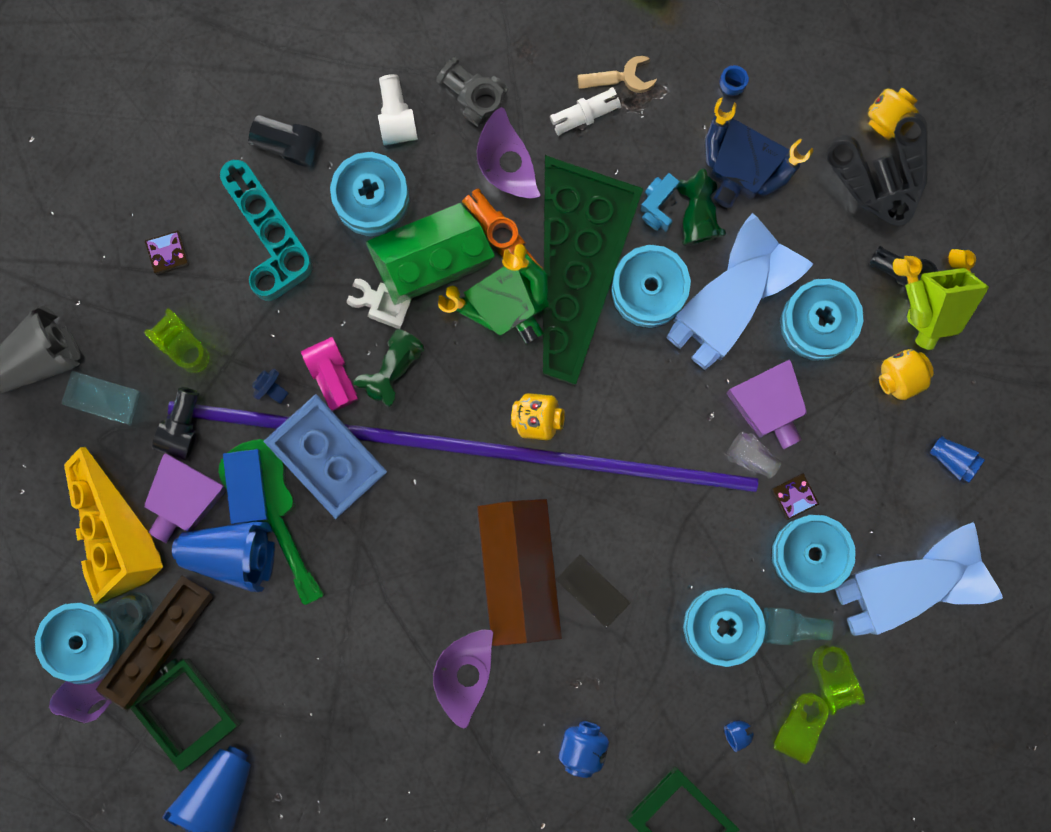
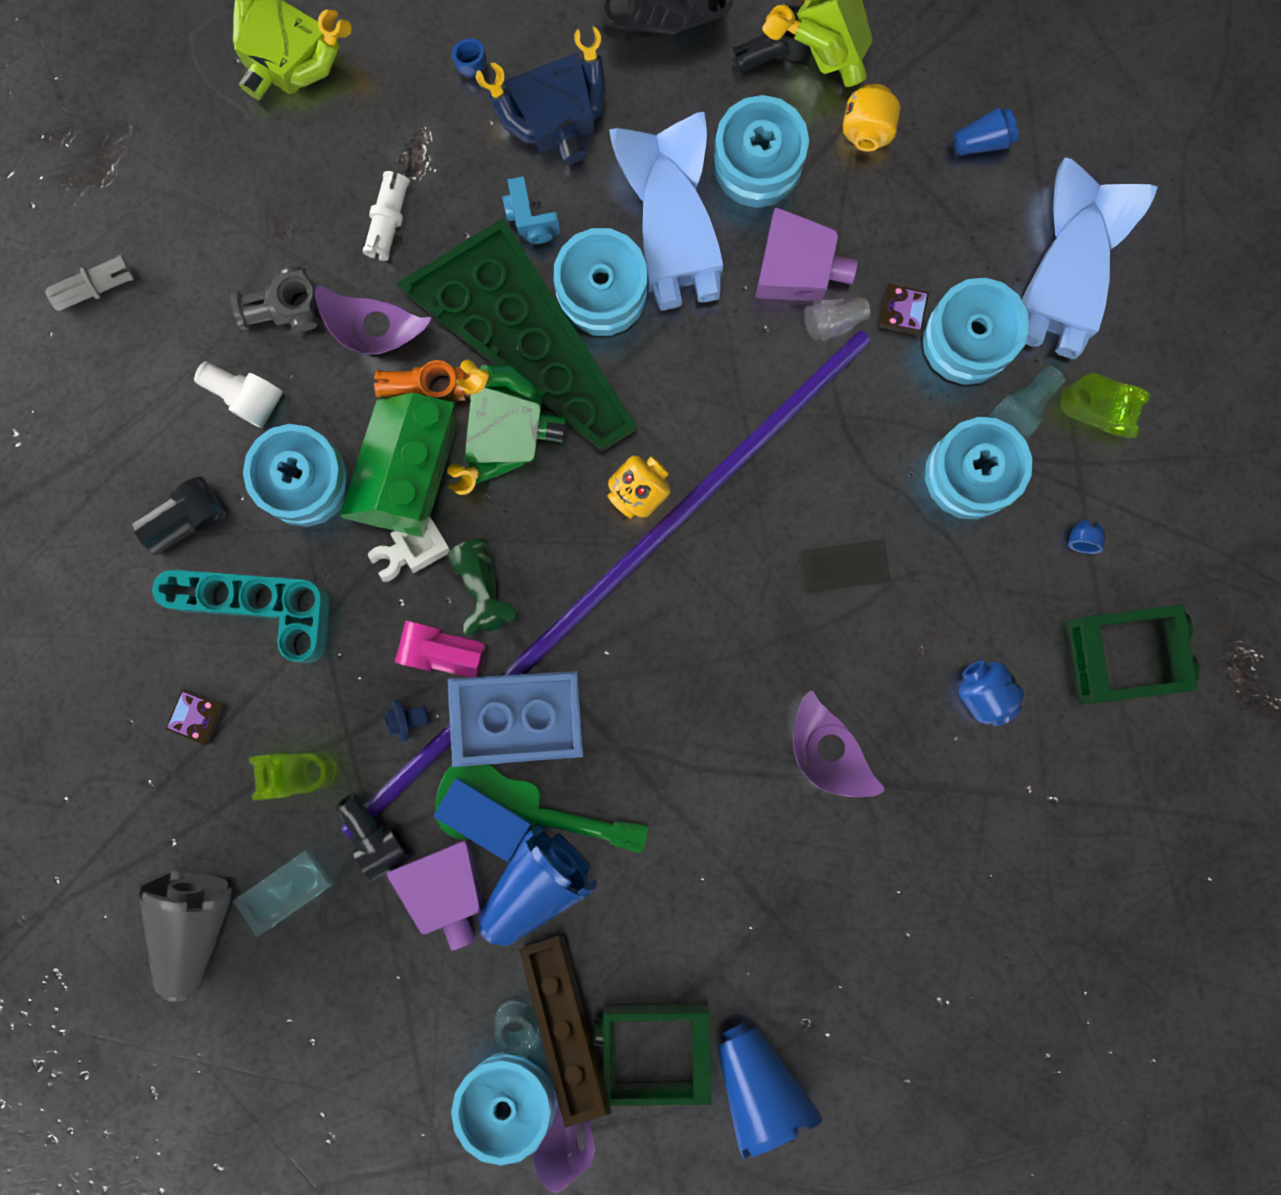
camera: 50 degrees left, 0 degrees up
yellow wedge [64,447,163,604] -> none
reddish brown slope [477,499,562,646] -> none
tan piece [577,56,657,93] -> none
dark green animal [677,168,726,246] -> none
clear neon green piece [773,693,829,764] -> none

